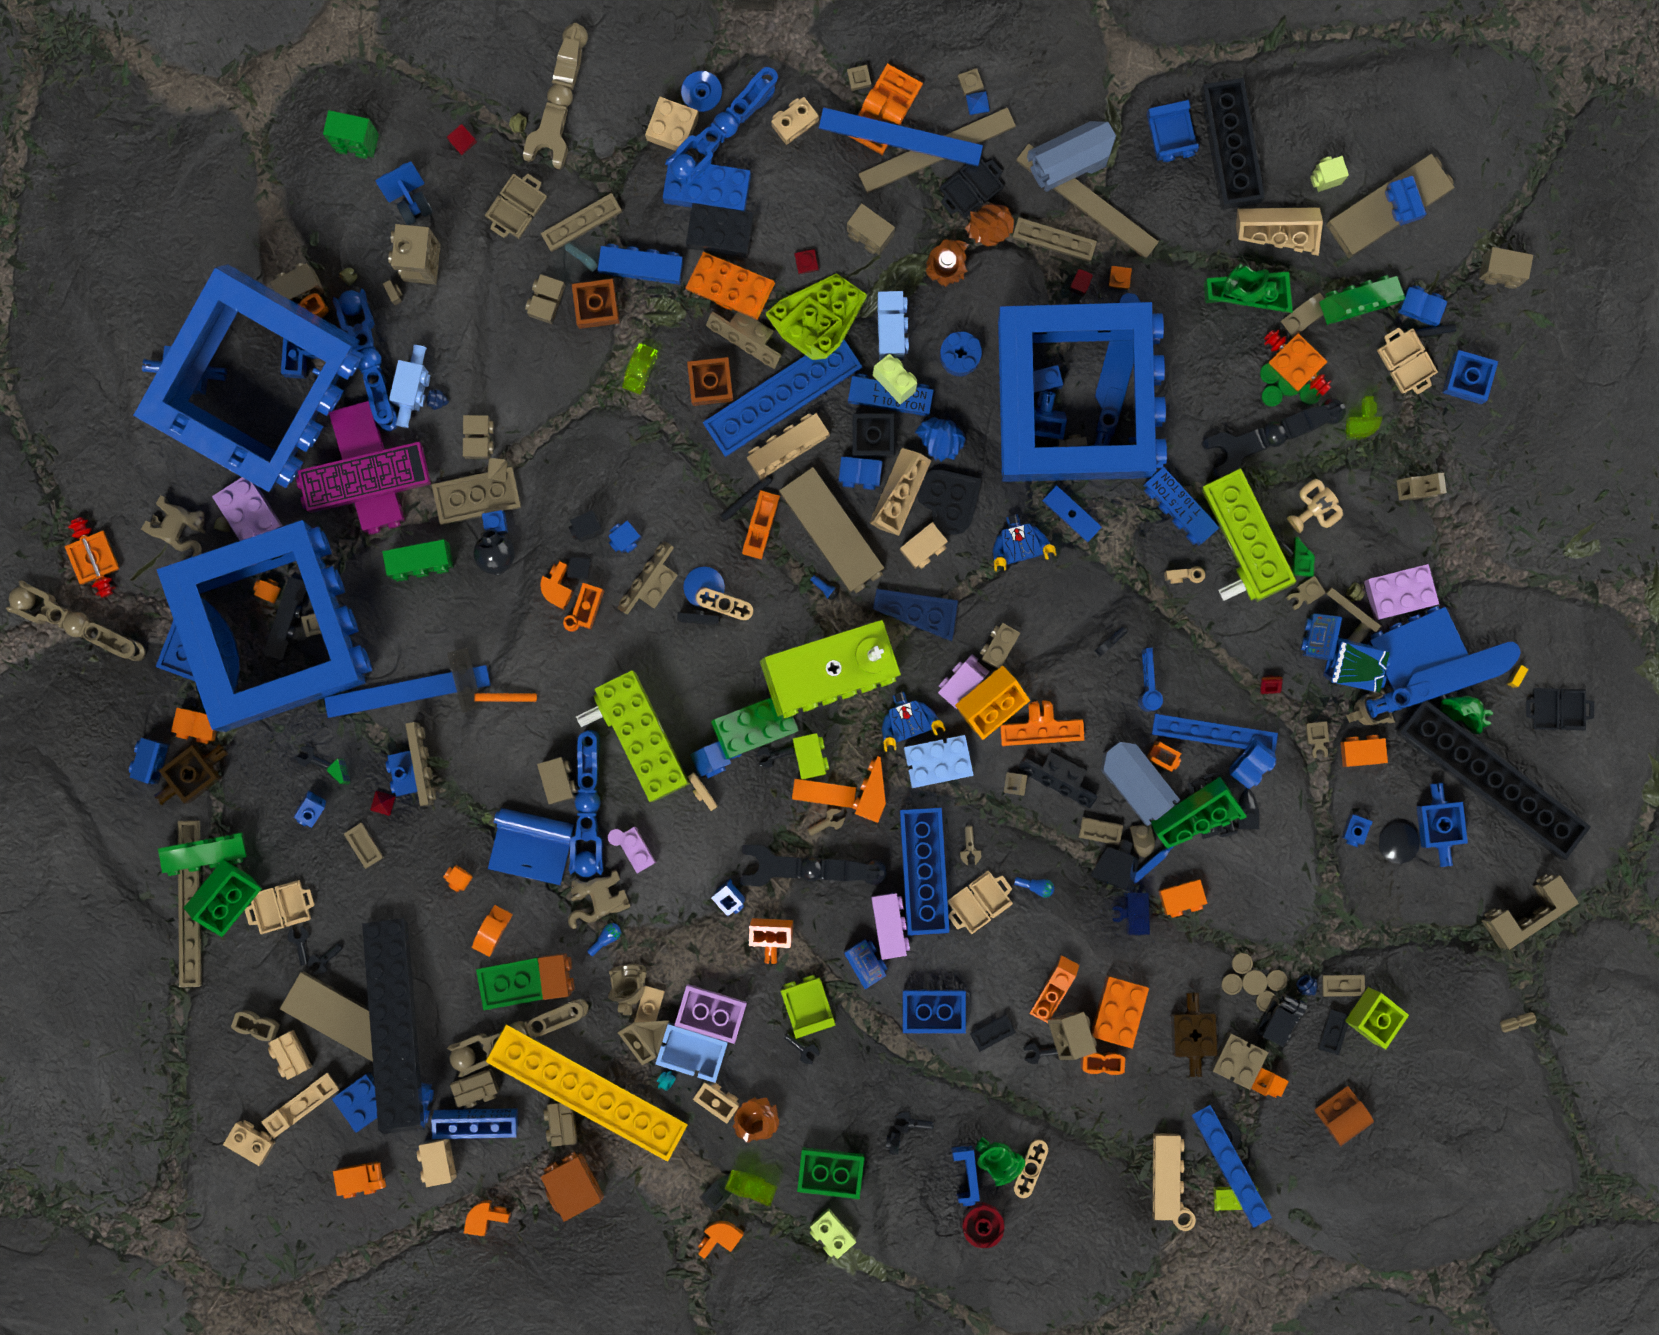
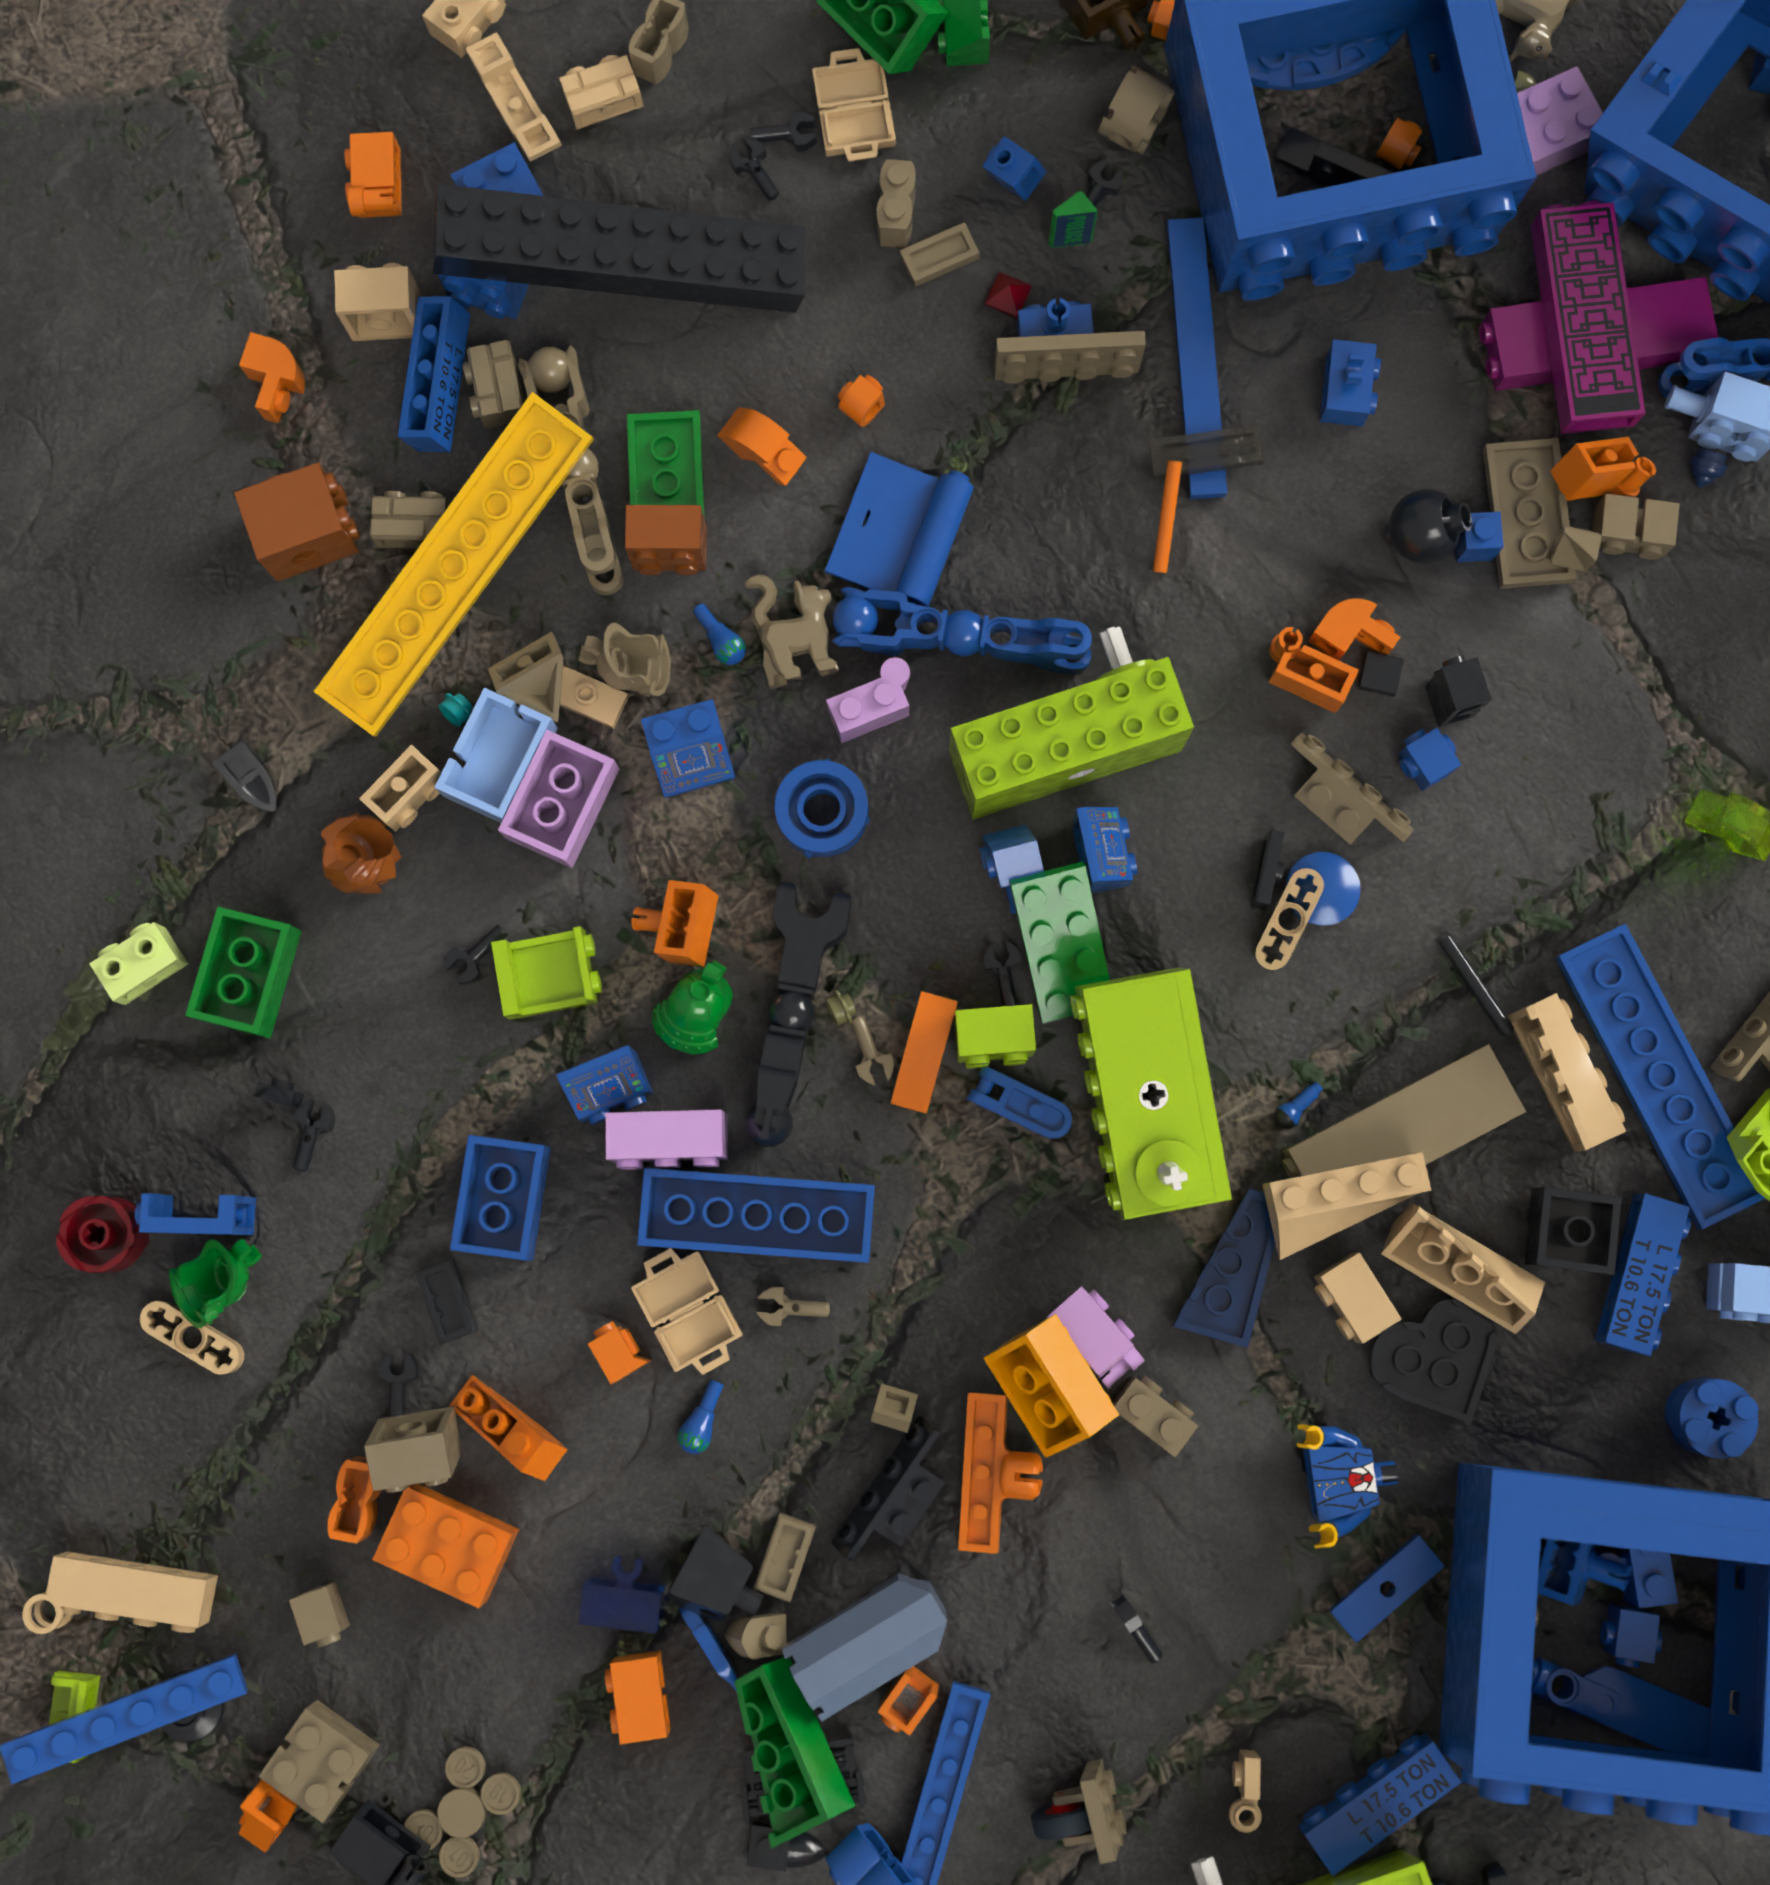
camera: 100 degrees right, 5 degrees down
dark tan brick [280,972,373,1062] -> none
green brick [382,539,454,582] -> none
dark tan brick [537,757,578,804] -> none
dark orange brick [687,357,734,406] -> none
tan plate [688,773,718,811] -> none
orange brick [698,1221,744,1259] -> none
brick [711,879,746,916] -> none
clear neon green brick [725,1170,778,1206] -> none
orange slope [742,490,780,560] -> none
blue brick [839,457,882,490] -> none
orange slope [852,756,886,823] -> none
yellowish green brick [873,354,917,404] -> none
blue torso [881,692,946,752] -> none
light blue piece [904,735,973,788] -> none
blue hair [915,417,966,462] -> none
blue piece [1138,648,1163,712] -> none
dark brown brick [1171,992,1217,1077] -> none
none -> dark tan brick [289,1581,350,1648]
none -> orange window [588,1321,652,1384]
none -> blue slope [641,699,736,798]
none -> green helmet [652,960,733,1054]
none -> blue piece [774,758,870,859]
none -> olive plate [825,990,856,1026]
none -> dark tan brick [876,159,916,248]
none -> blue plate [966,1067,1072,1139]
none -> dark tan plate [1031,1759,1127,1864]
none -> blue slope [1071,807,1137,893]
none -> dark tan brick [1098,65,1176,155]
none -> tan wedge [1262,1152,1431,1260]
none -> blue brick [1320,339,1381,427]
none -> orange hinge [1550,436,1656,501]
none -> blue brick [1600,1603,1662,1668]

